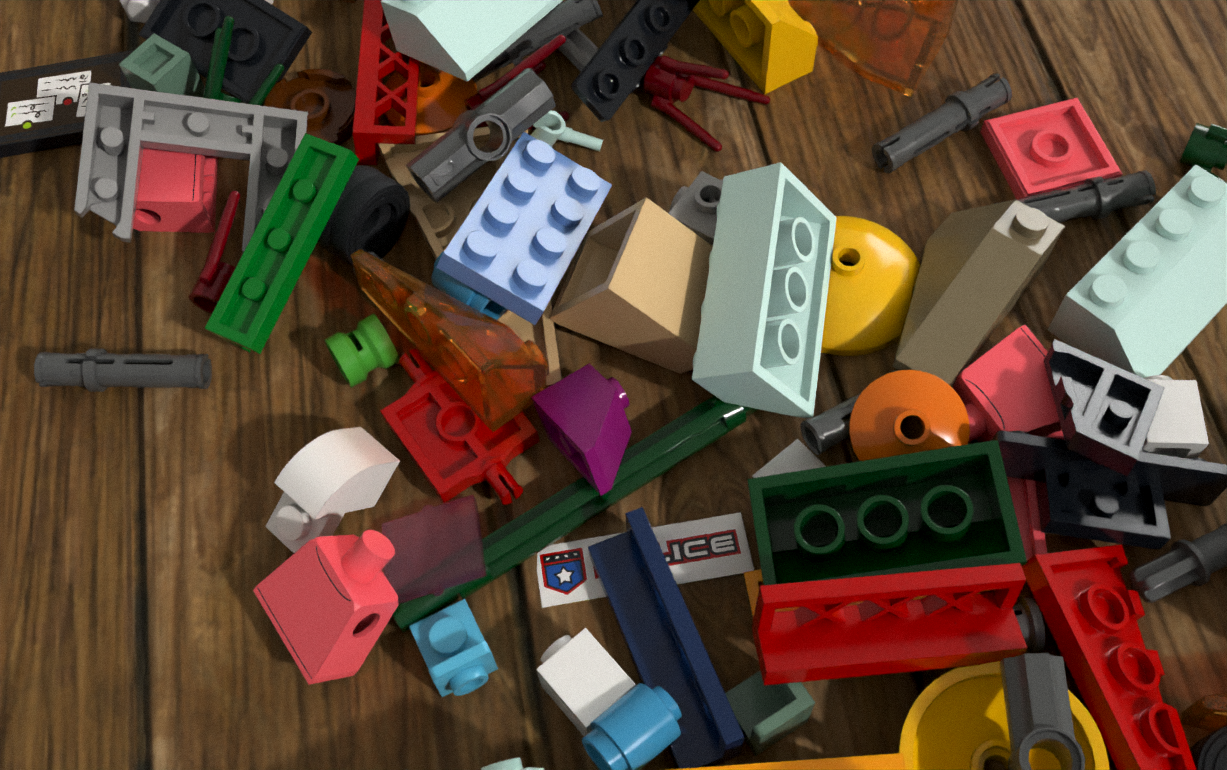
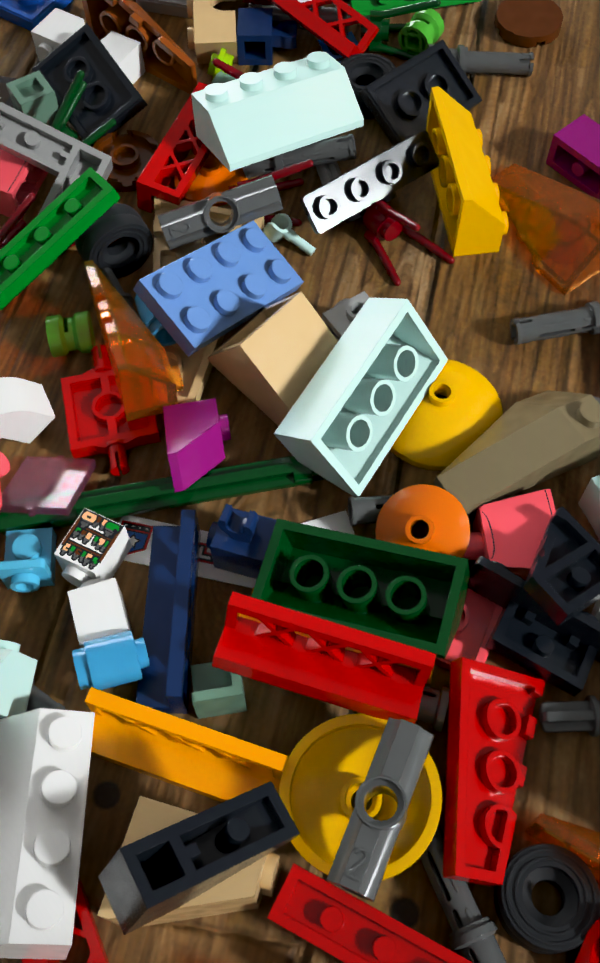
camera: 20 degrees right, 0 degrees up
none -> brick [54,508,132,587]
none -> dark blue brick [206,504,276,579]

